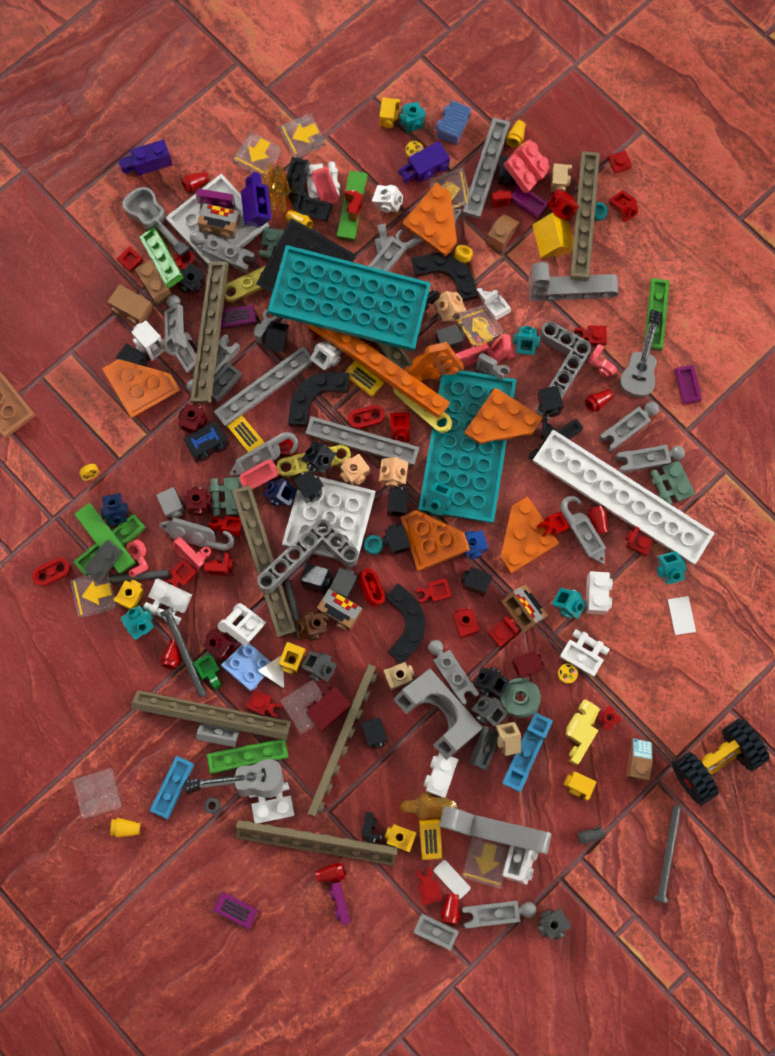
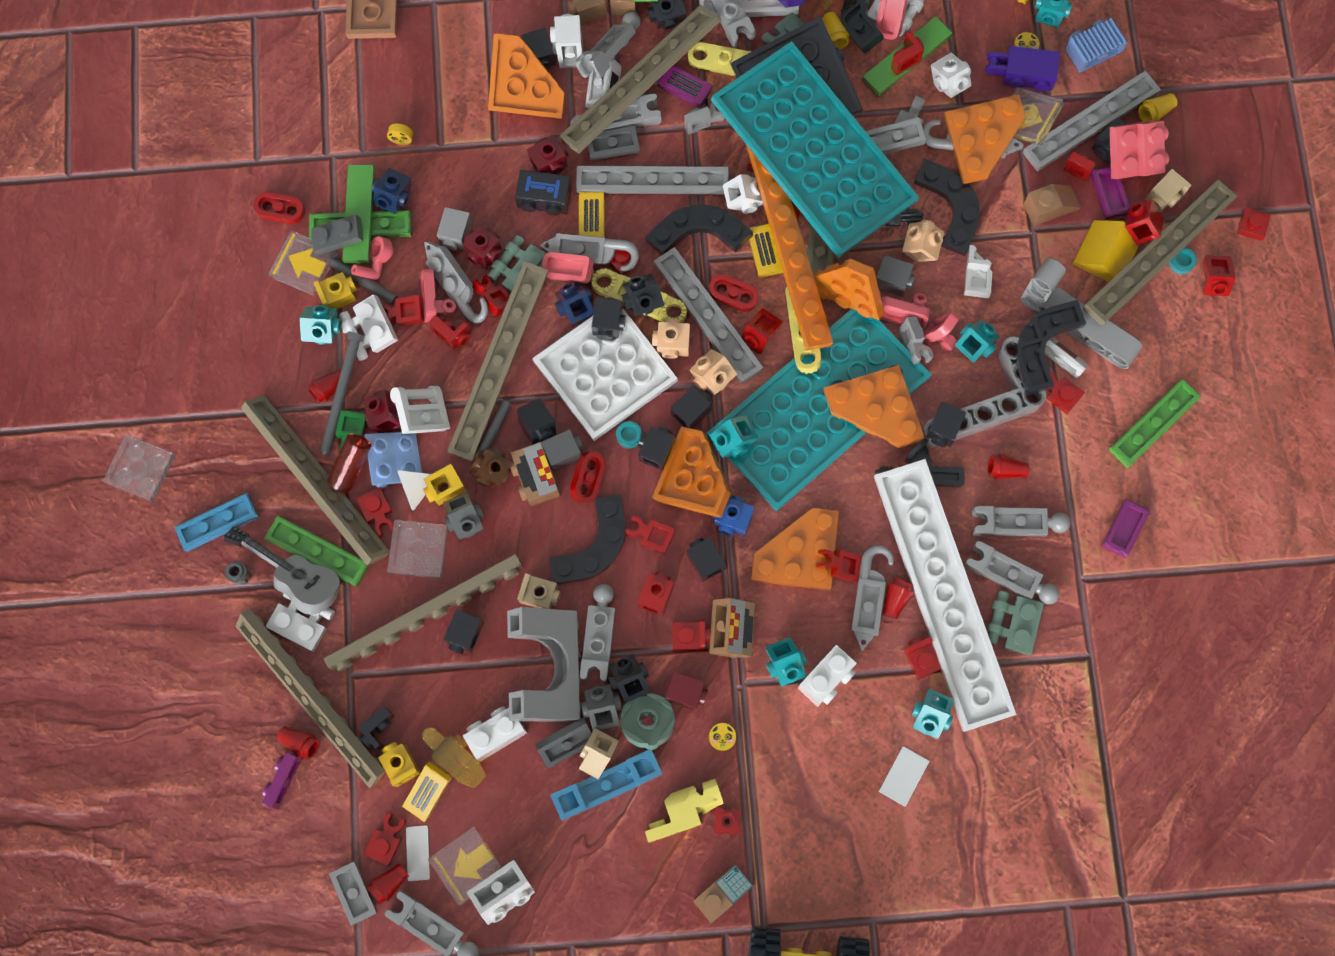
camera: 45 degrees right, 0 degrees up
yellow cone [110,817,140,838] -> none
light grey plate [196,723,240,747] -> none
magenta tile [213,891,259,929] -> none
light grey beam [257,519,359,594] -> none
black brick [265,321,289,352] -> none
dark red brick [306,686,352,732] -> none
light grey beam [439,806,552,854] -> none
yellow tile [454,245,473,263] -> none
clear tile [455,304,505,347] -> none
white plate [560,629,610,677] -> none
yellow brick [563,771,596,801] -> none
dark grey pin [577,826,604,846] -> none
coral plate [587,344,617,377] -> none
light grey piece [619,310,662,398] -> none
none -> clear red brick [327,434,371,493]
none -> black plate [1015,300,1086,396]
none -> white slope [1044,337,1088,379]

